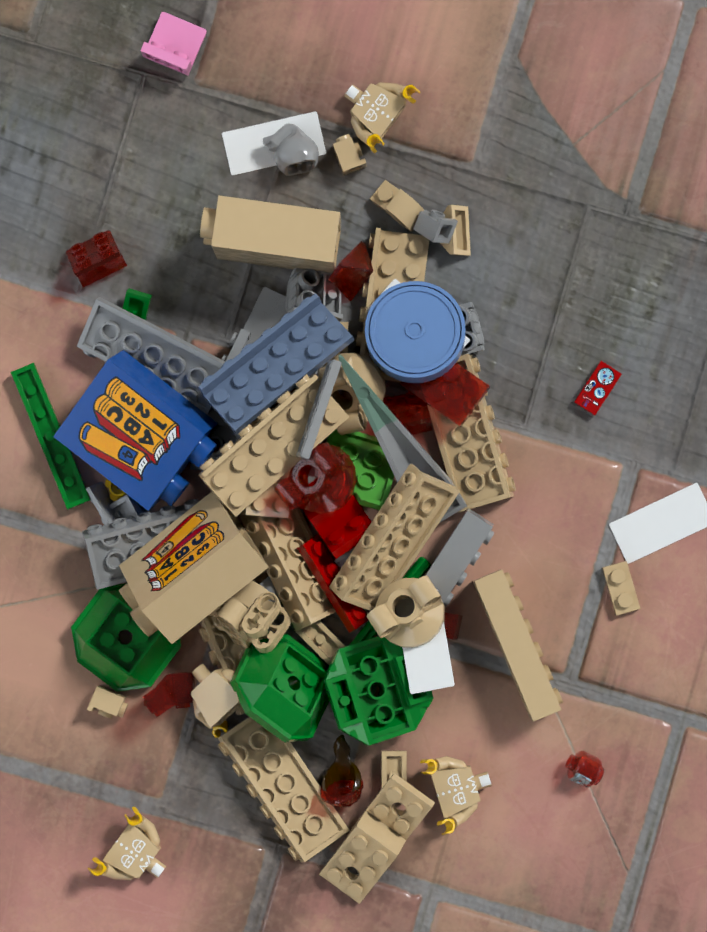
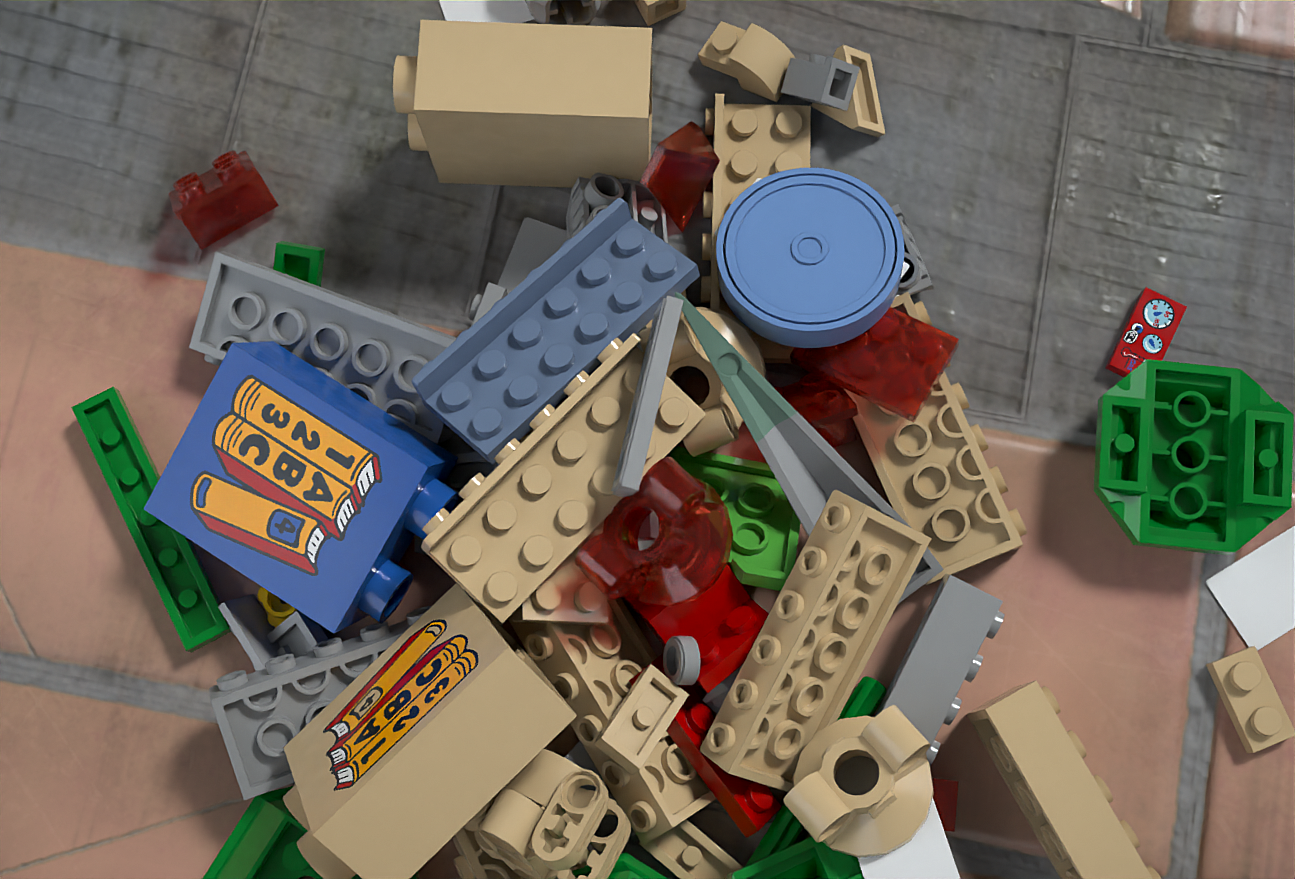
camera: 10 degrees left, 10 degrees down
none -> tan plate [594,664,689,775]
none -> light grey tile [663,636,701,685]
none -> green piece [1094,359,1294,555]

